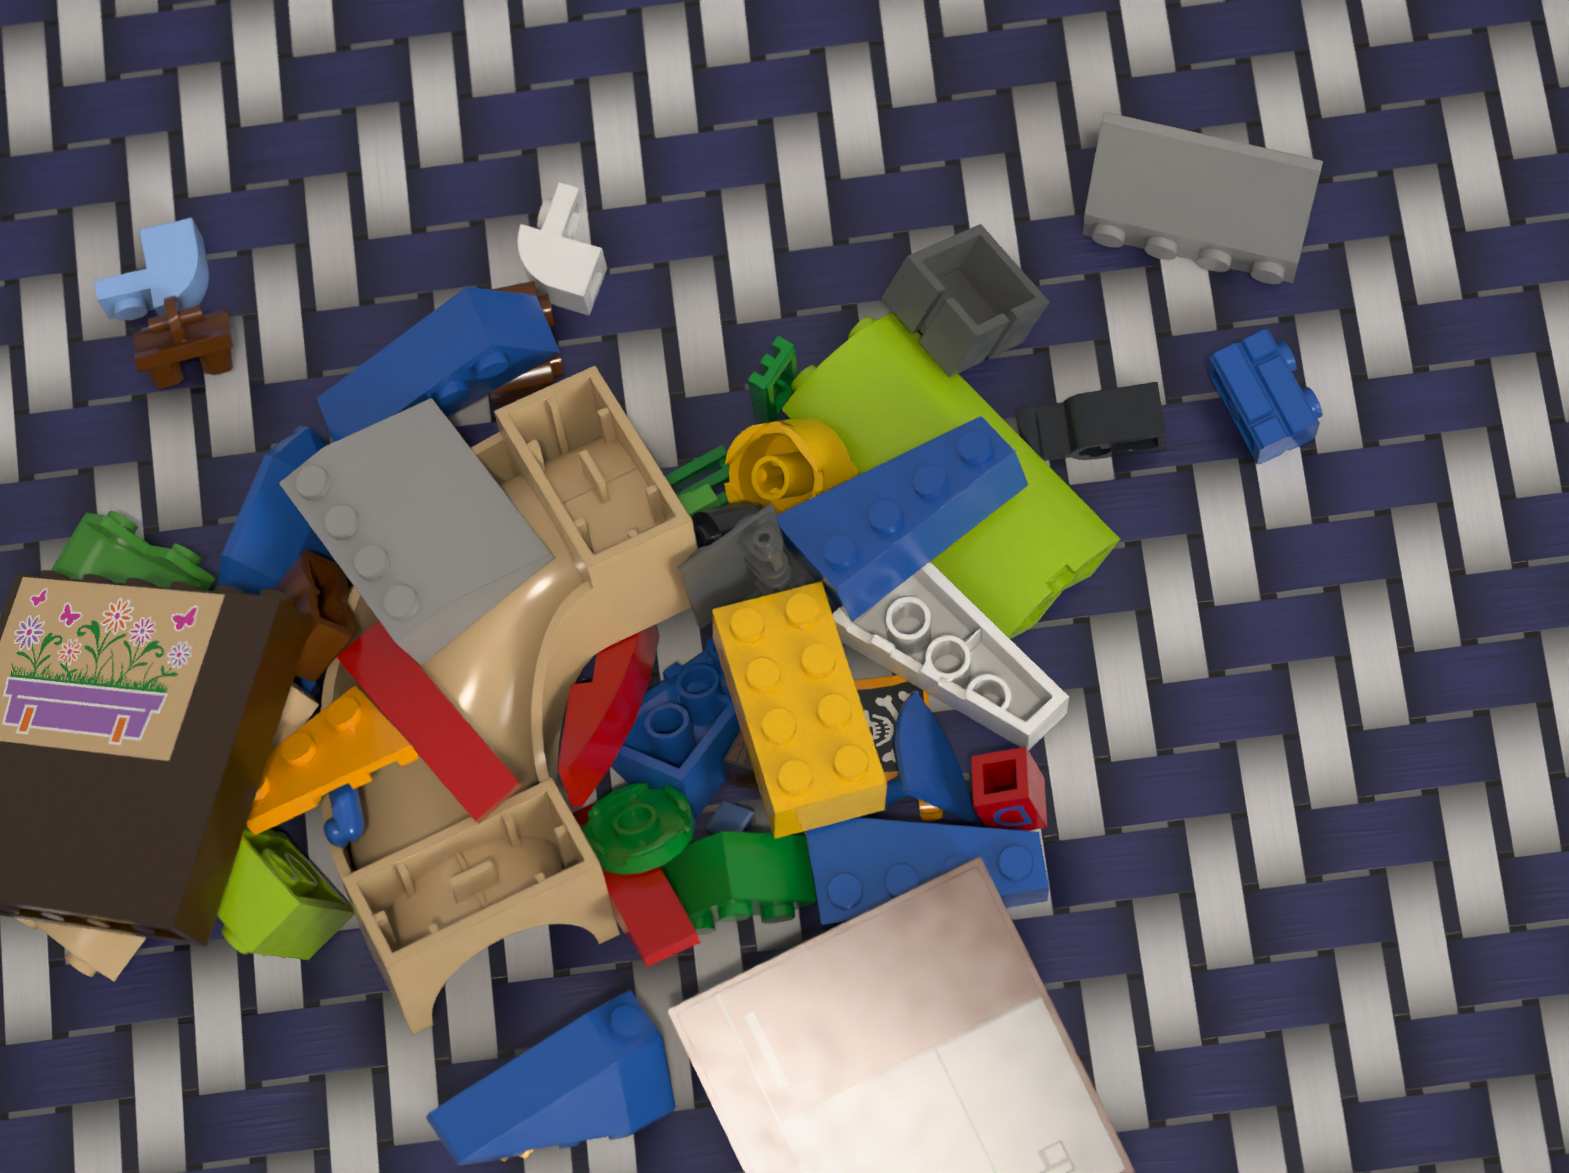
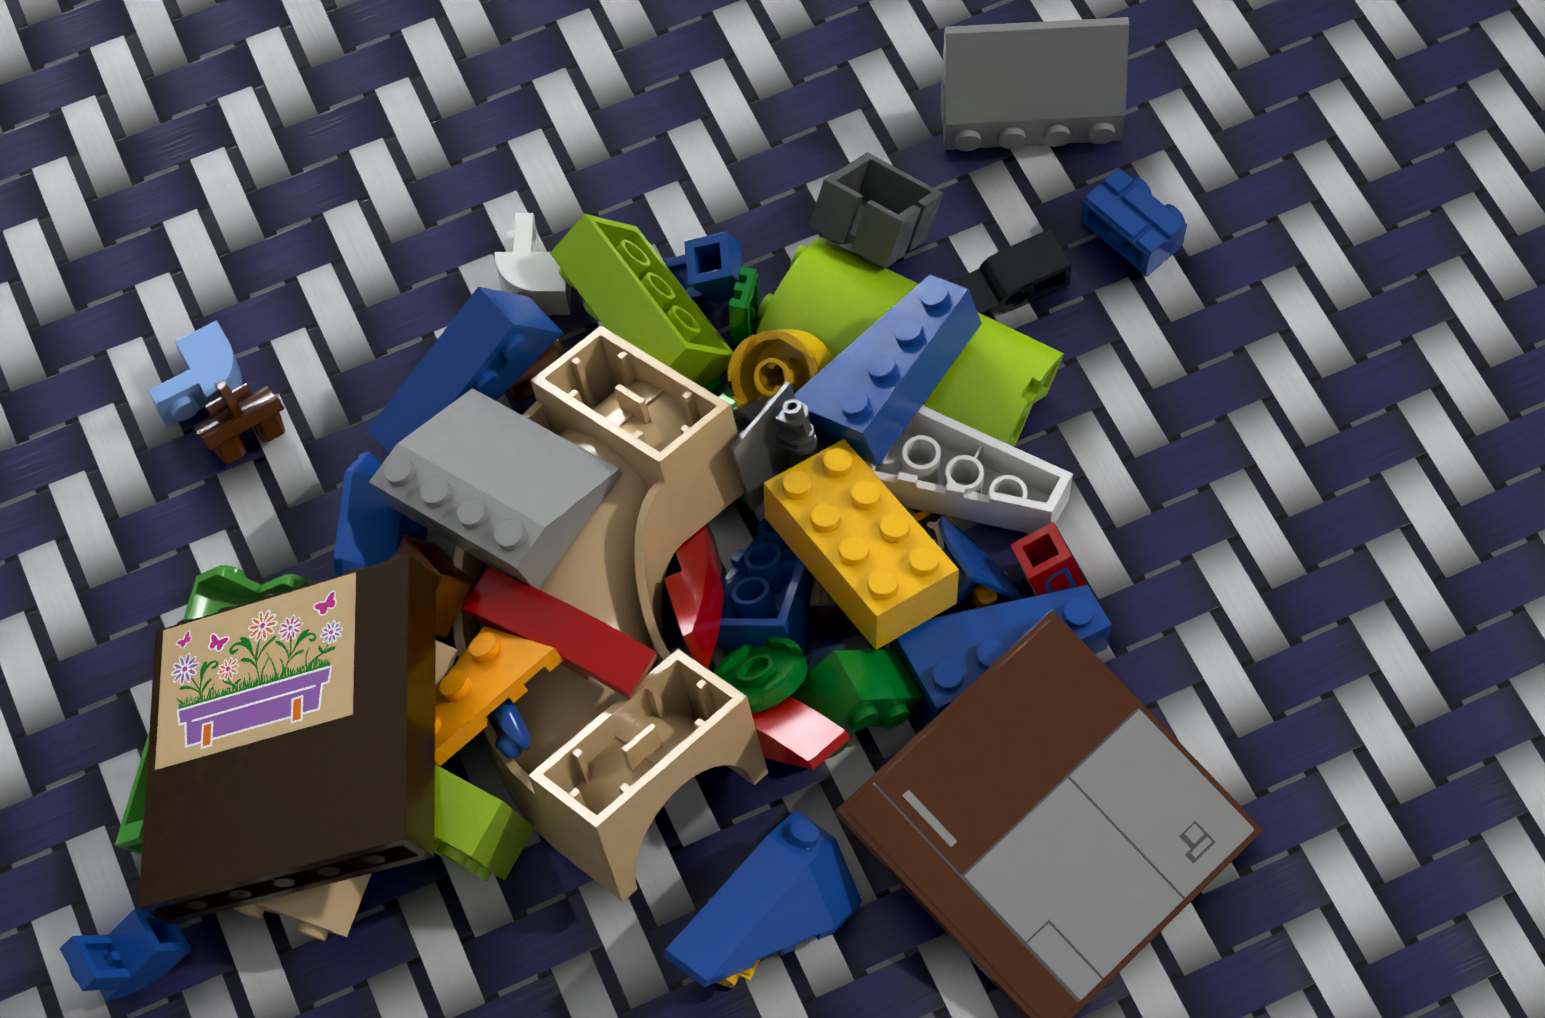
camera: 25 degrees left, 10 degrees down
none -> lime brick [550,214,733,388]
none -> blue brick [663,231,743,304]

